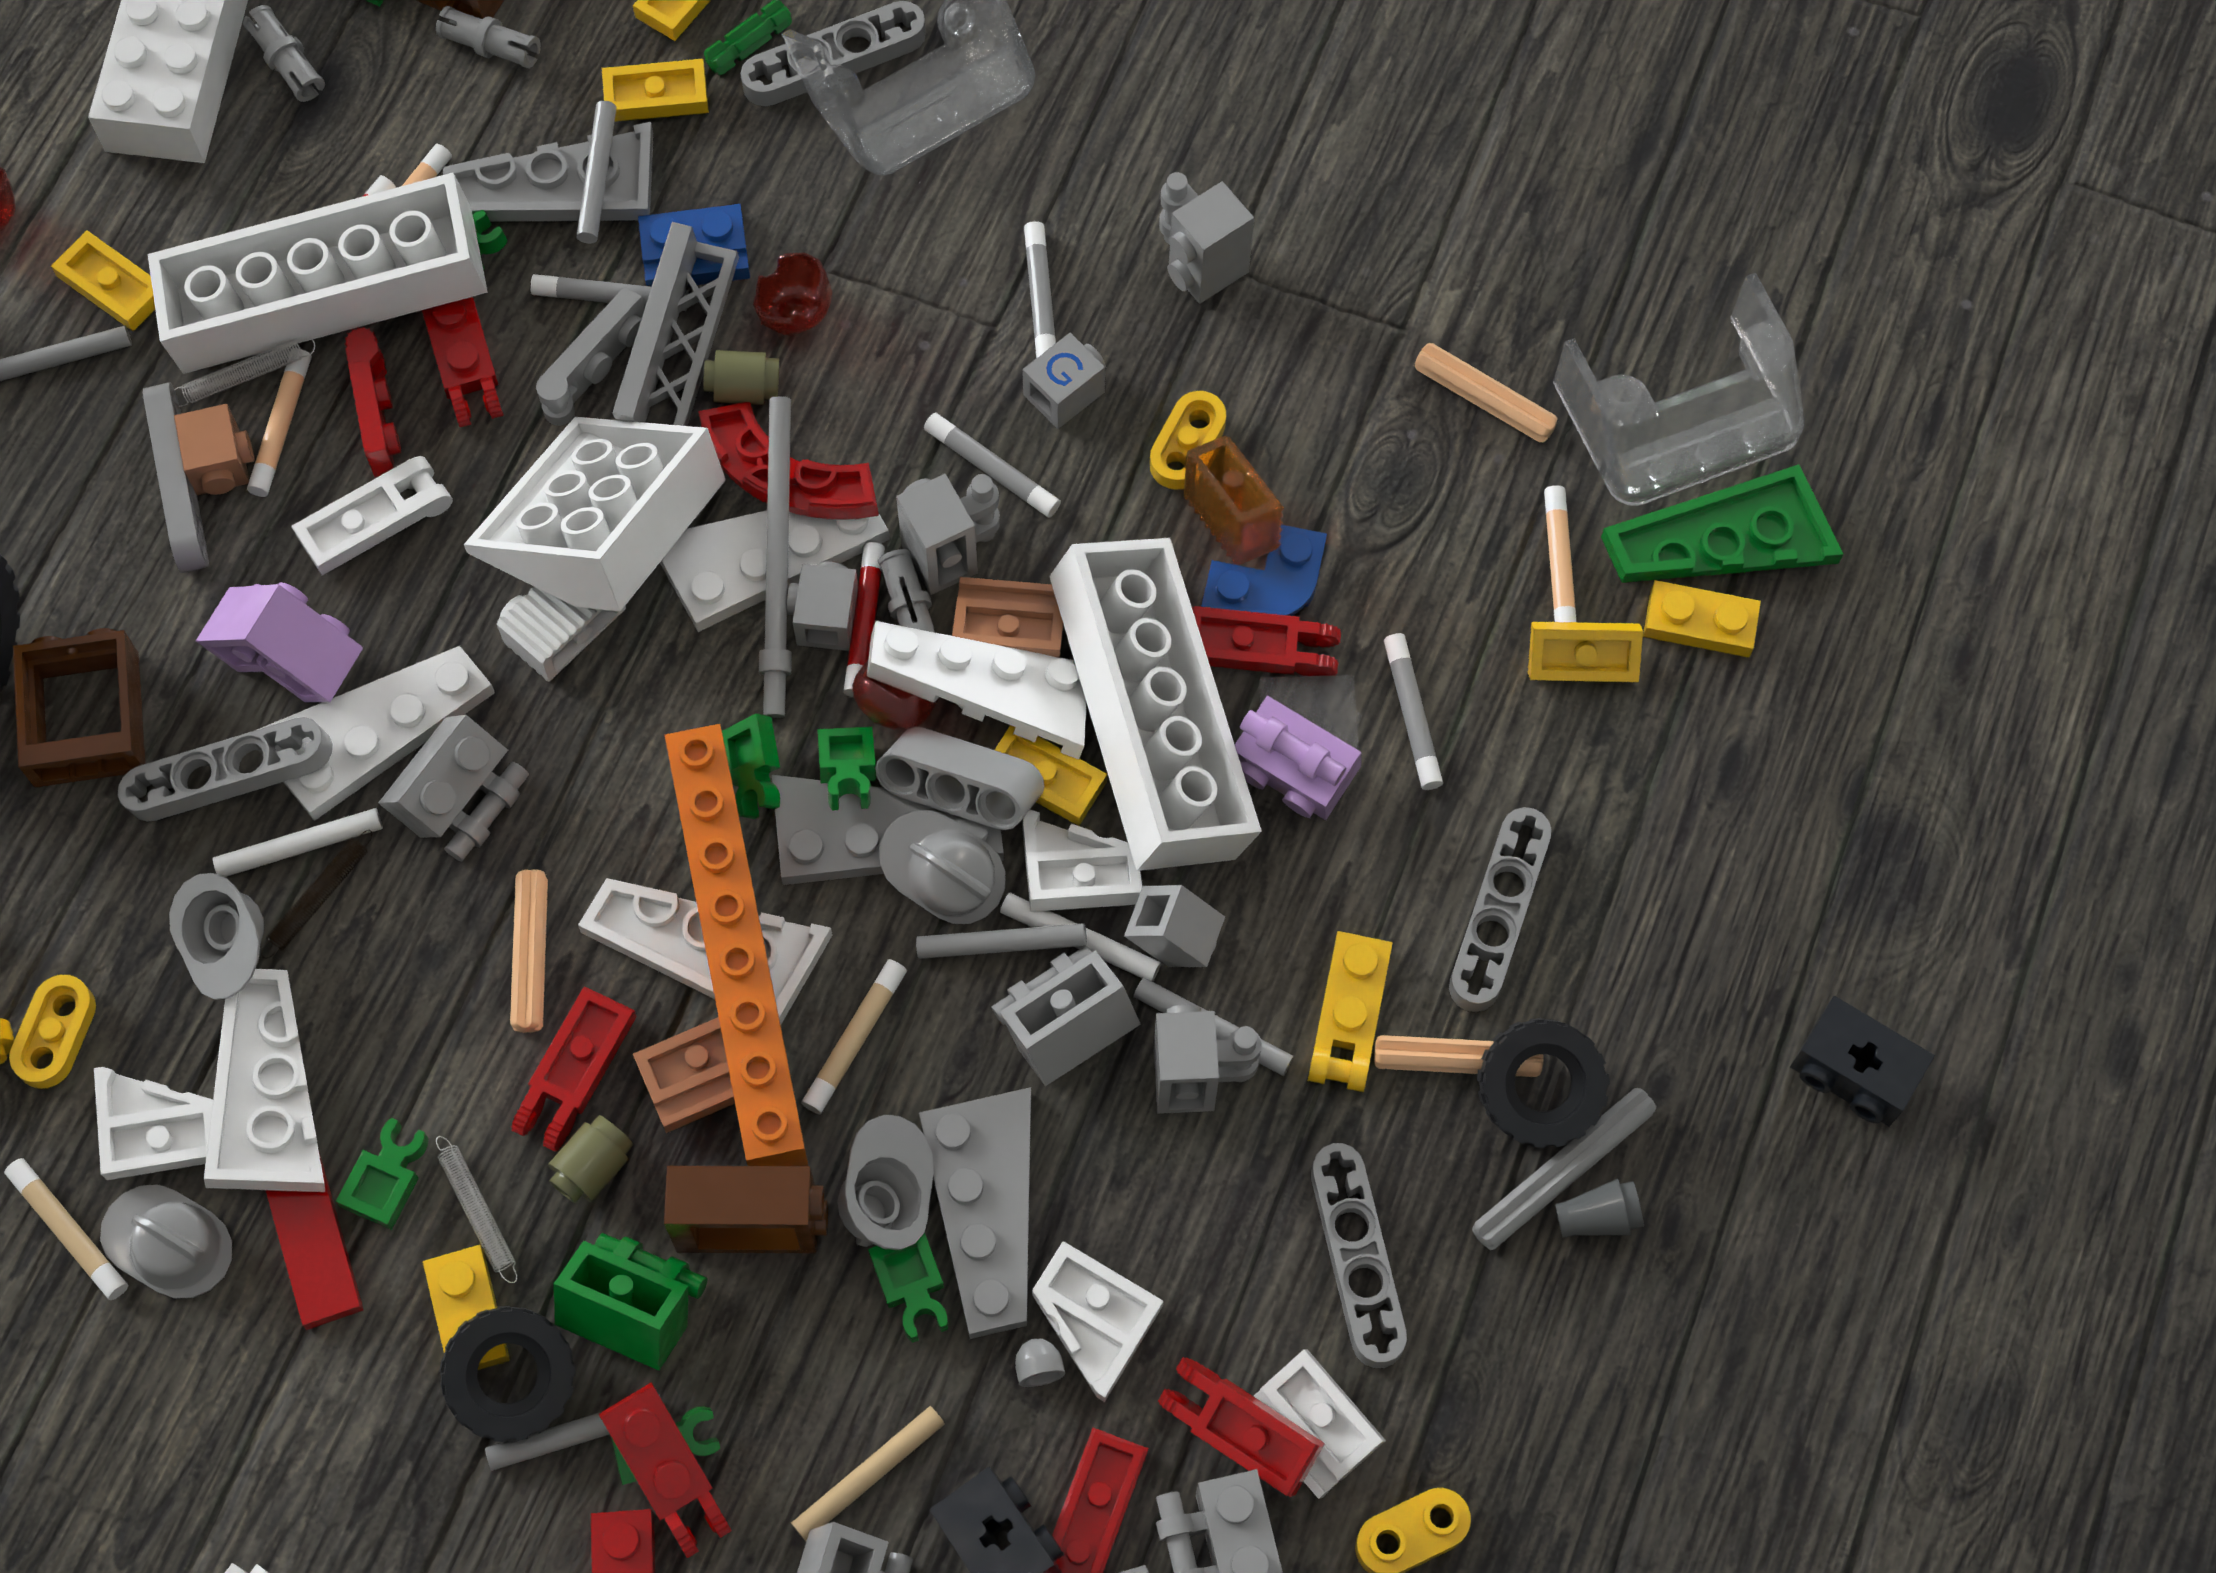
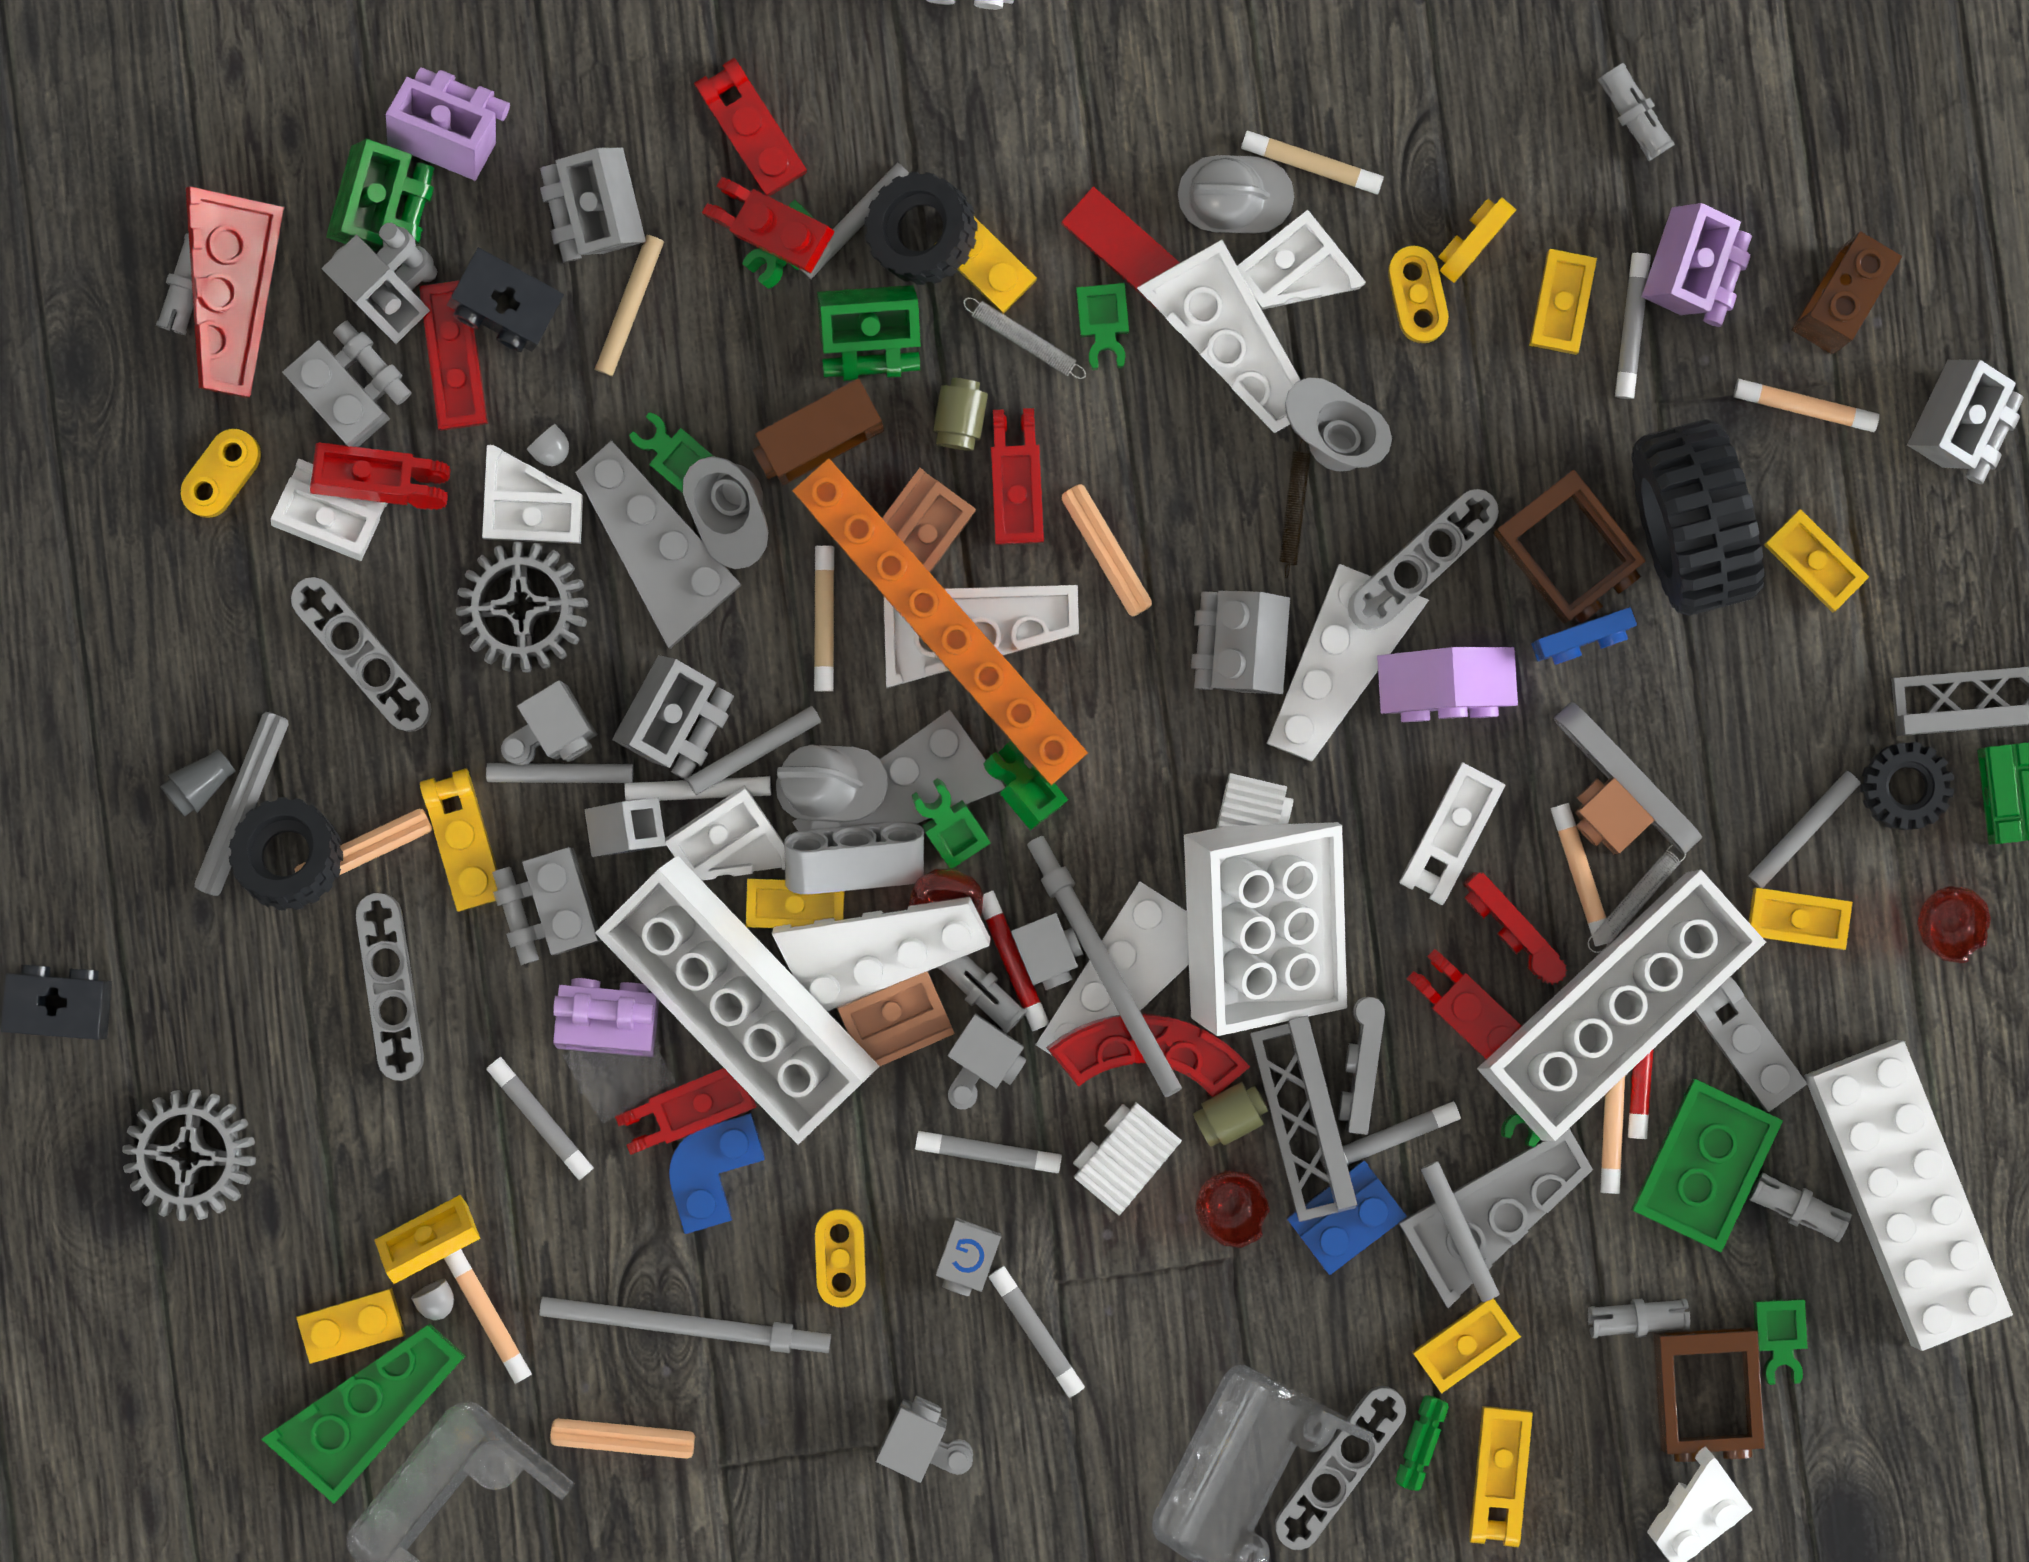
camera: 150 degrees right, 20 degrees up
white bar [212,808,383,877] -> none
clear orange brick [1184,436,1284,565] -> none
none -> light grey gear [122,1089,256,1221]
none -> light grey hinge [411,1279,454,1320]
none -> light grey gear [456,542,588,673]
none -> light grey brick [492,847,602,965]
none -> light grey bar [539,1297,831,1354]
none -> white brick [1073,1102,1182,1216]
none -> blue plate [1531,607,1637,665]
none -> green plate [1631,1078,1783,1252]
none -> light grey plate [1693,976,1807,1112]

